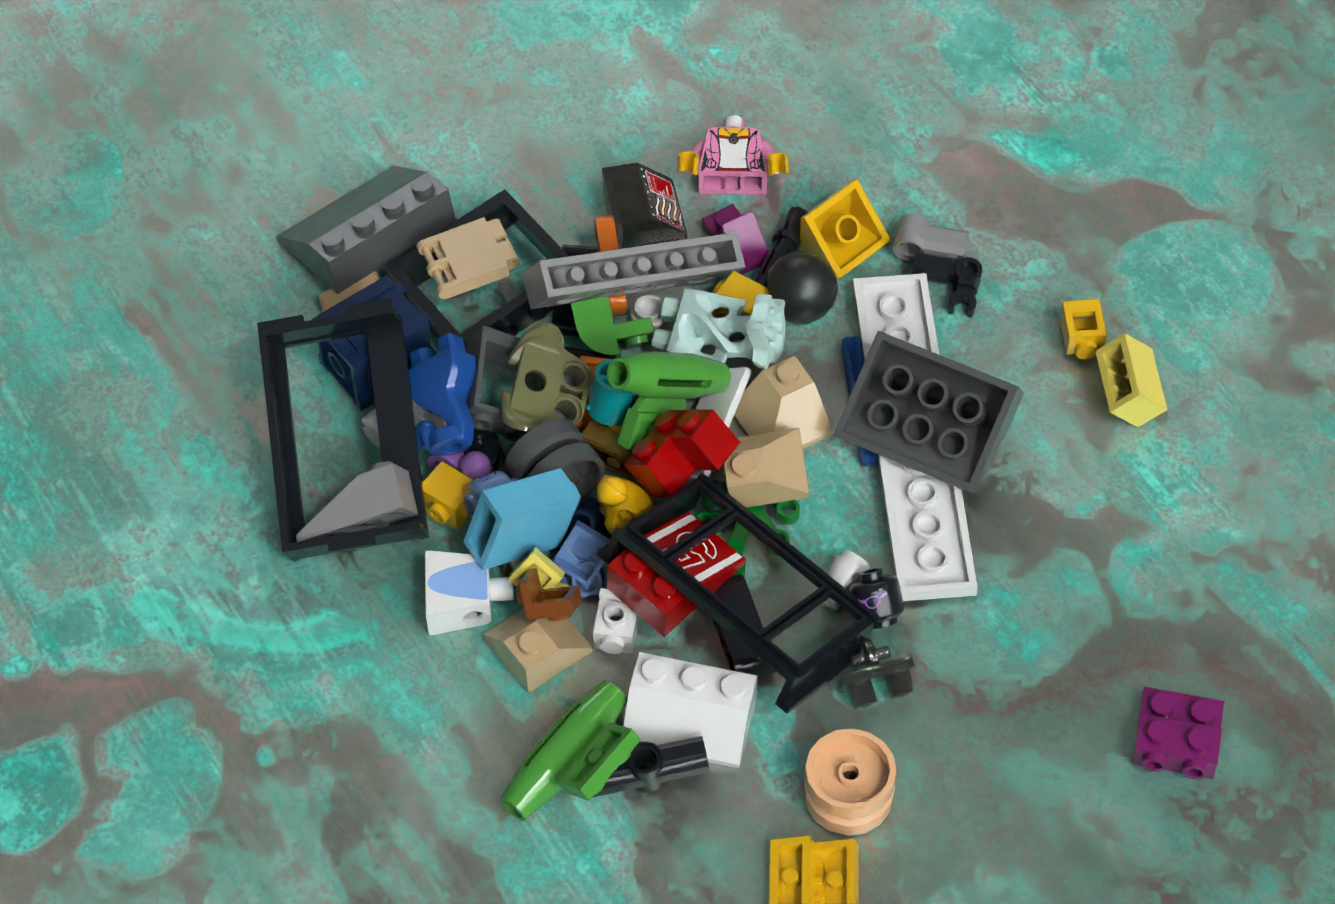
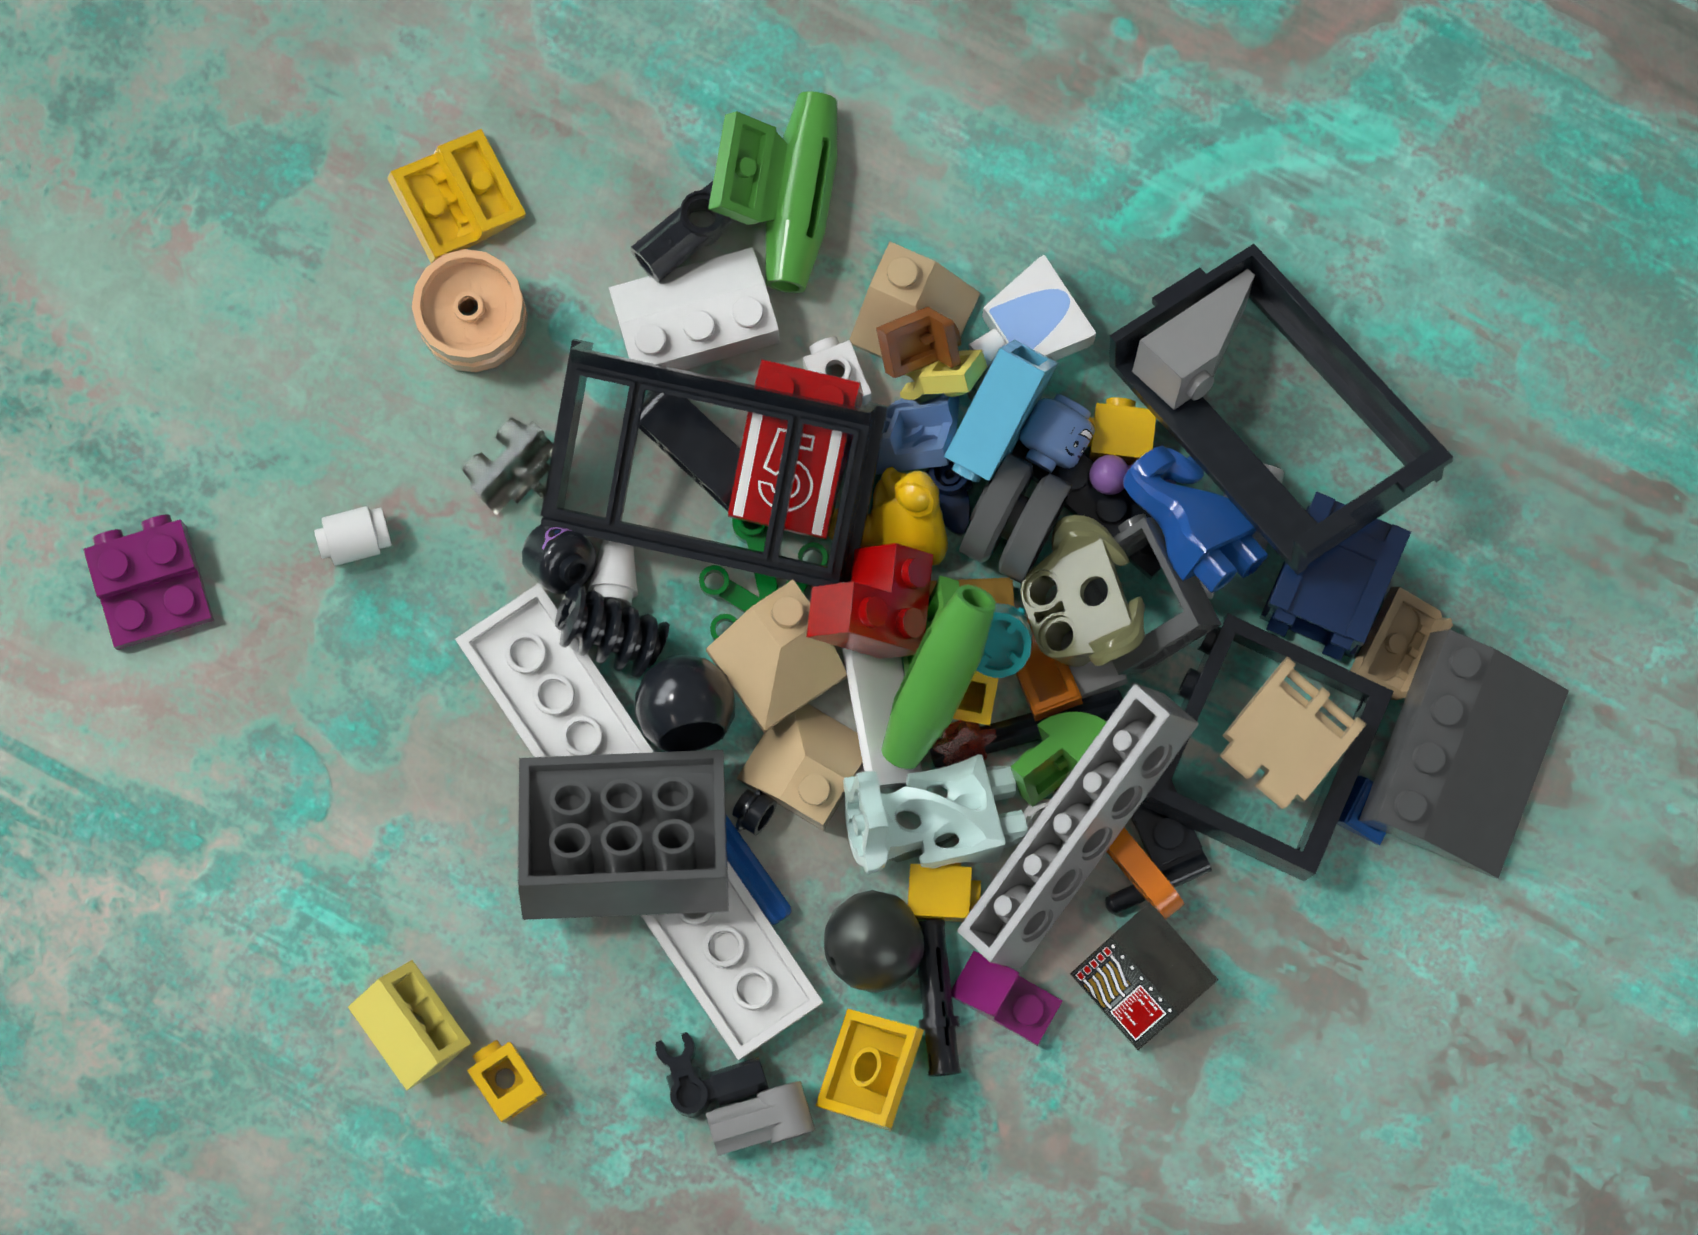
camera: 150 degrees right, 25 degrees up
torso [676,115,789,195] -> none
none -> white brick [314,505,392,566]
none -> black piece [555,583,670,679]
none -> black helmet [635,654,735,752]
none -> black plate [732,789,777,836]

